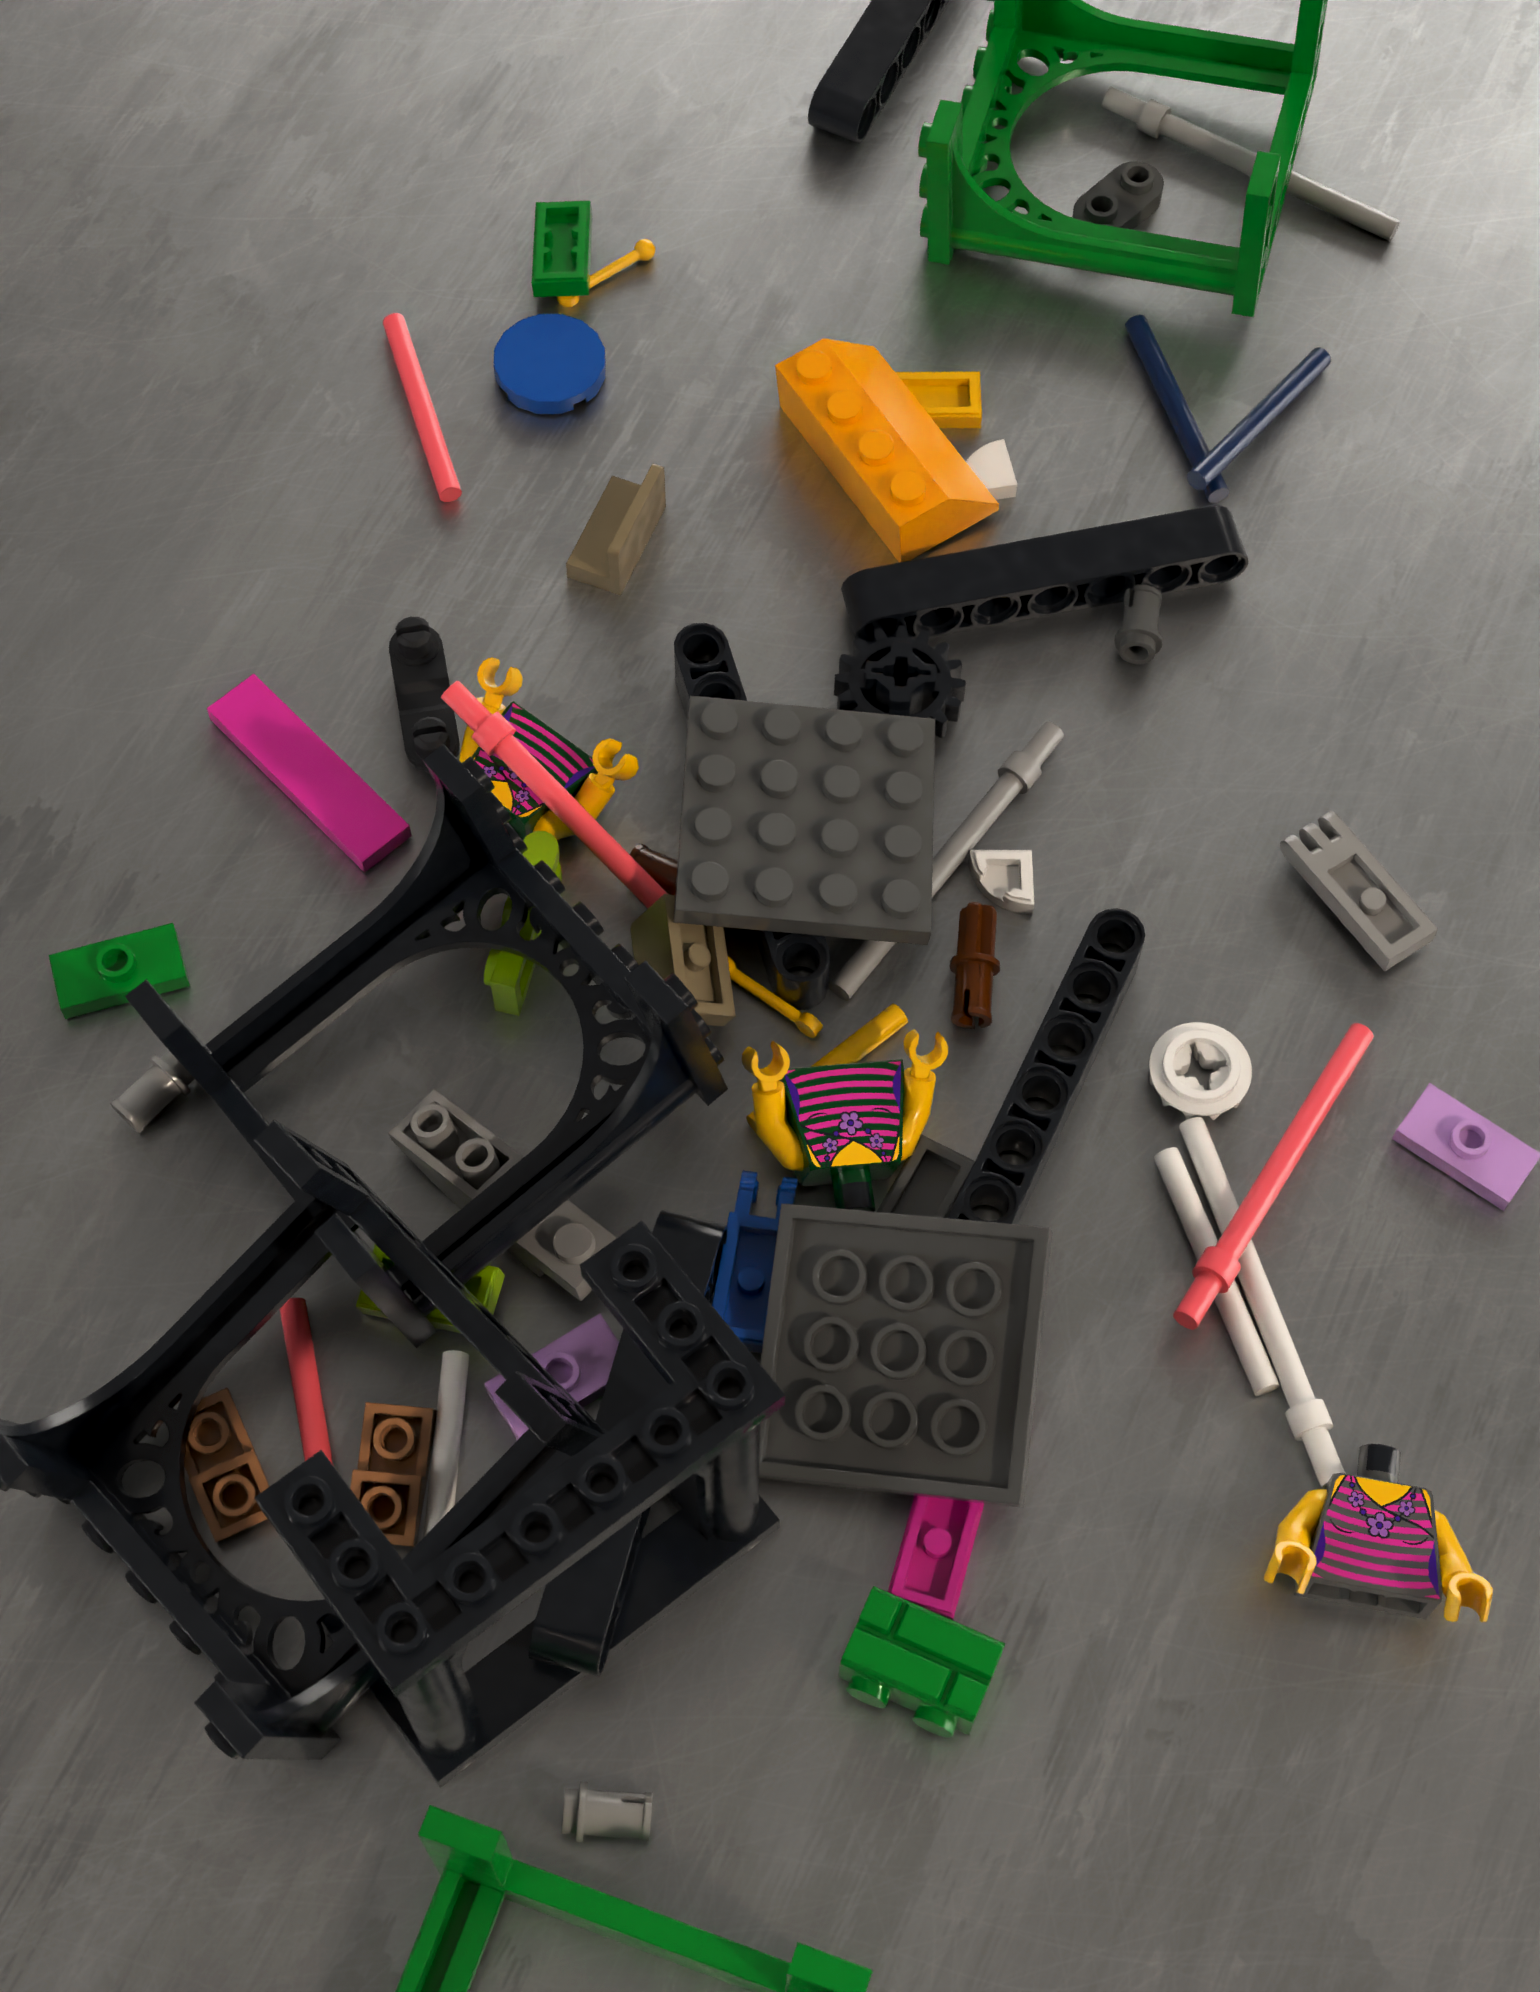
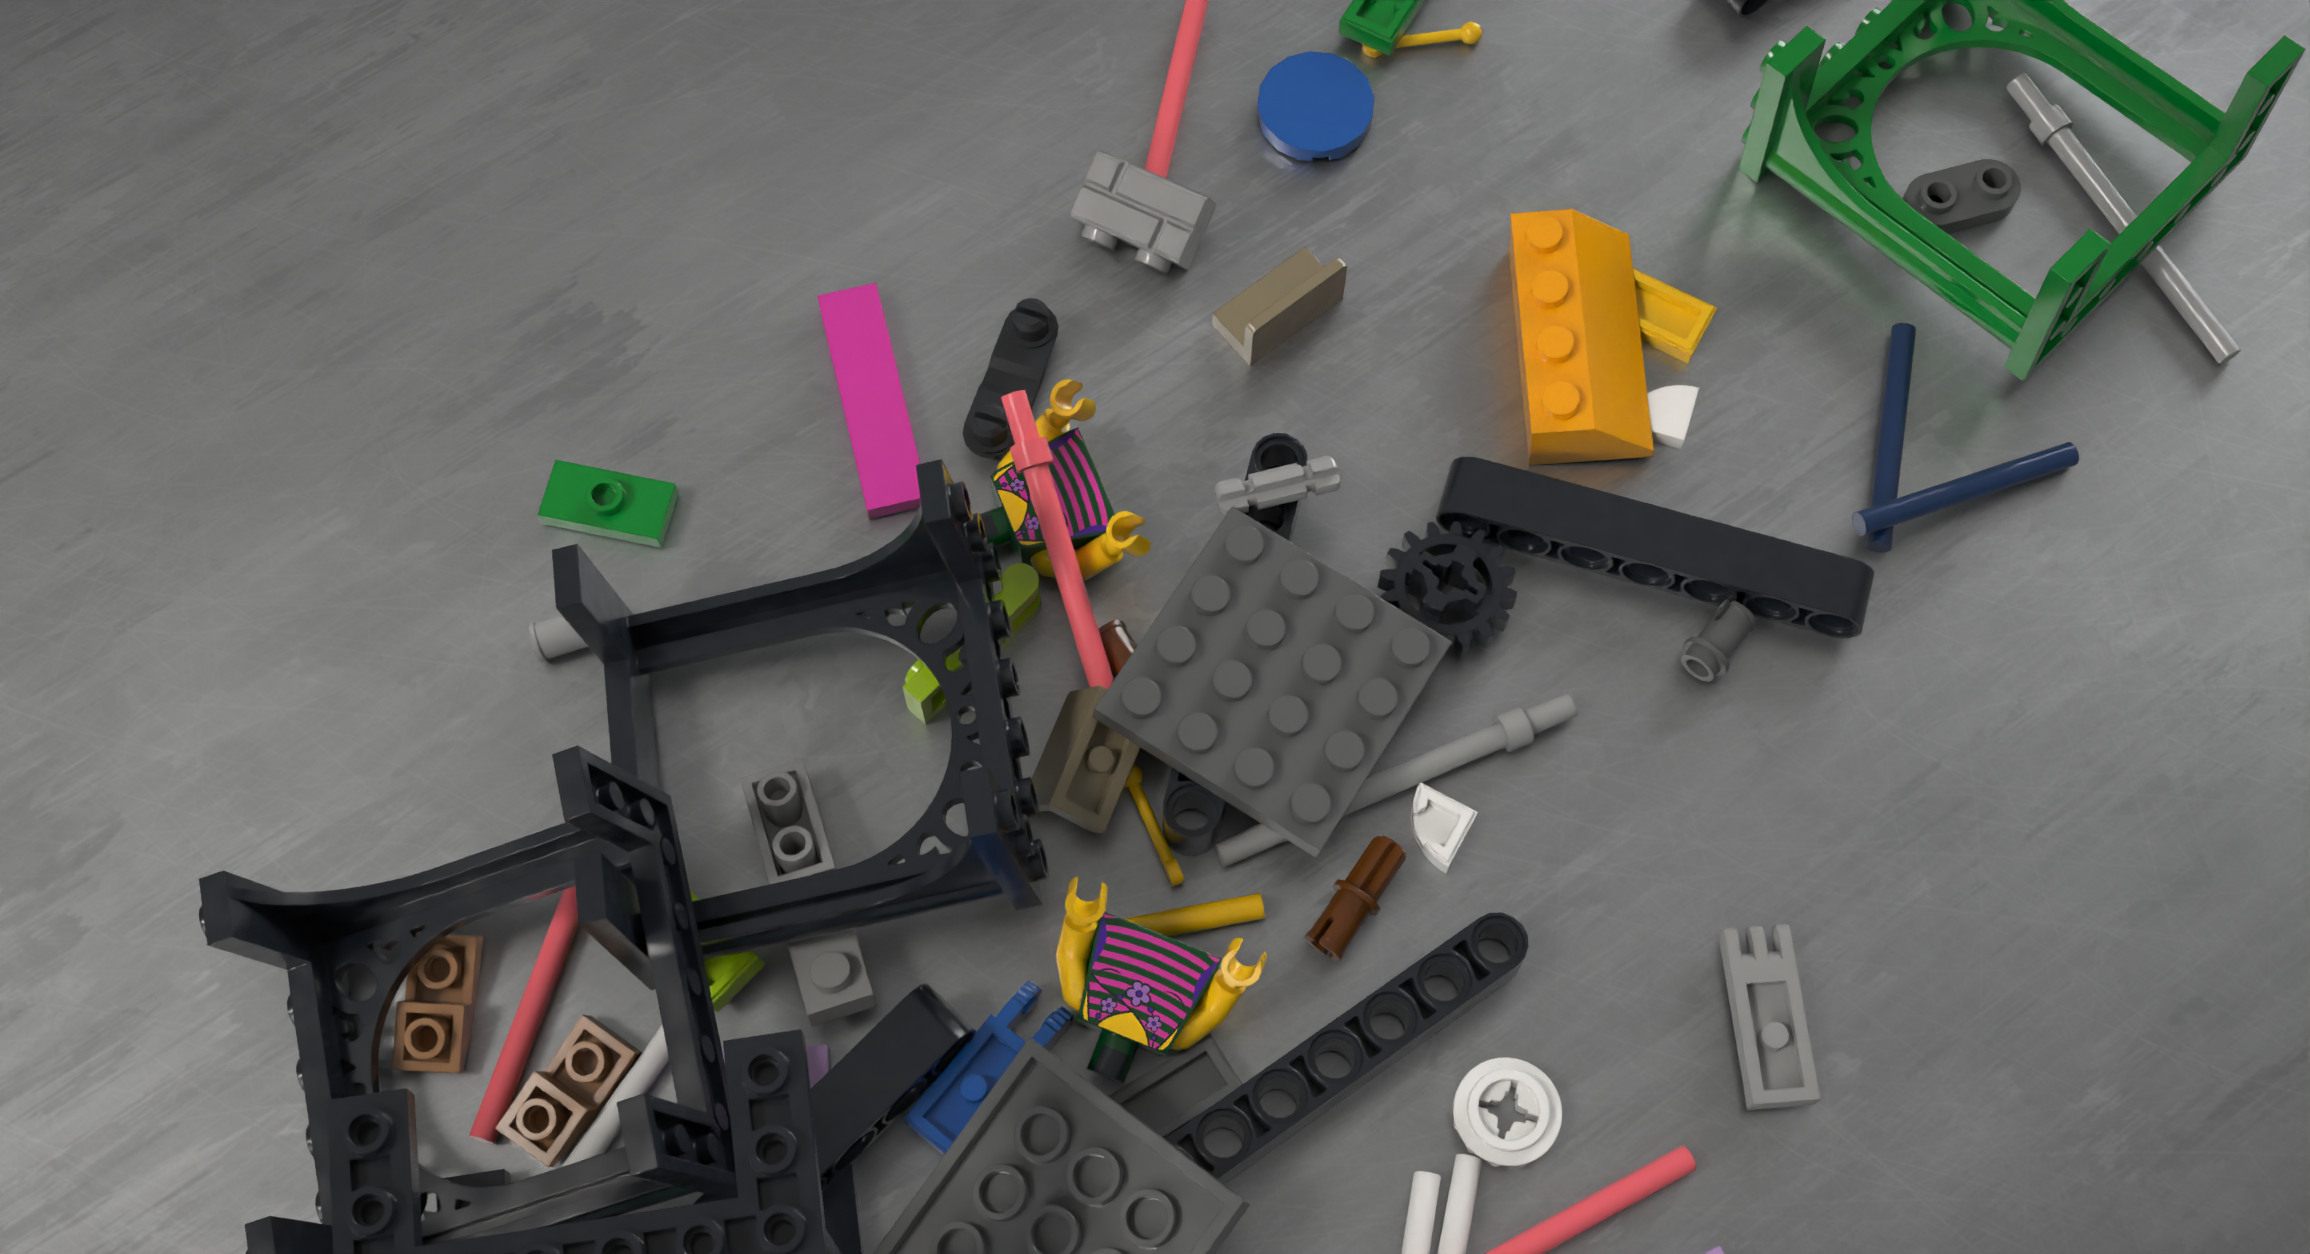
camera: 30 degrees right, 5 degrees up
none -> light grey brick [1070,150,1216,274]
none -> light grey axle [1215,456,1340,516]

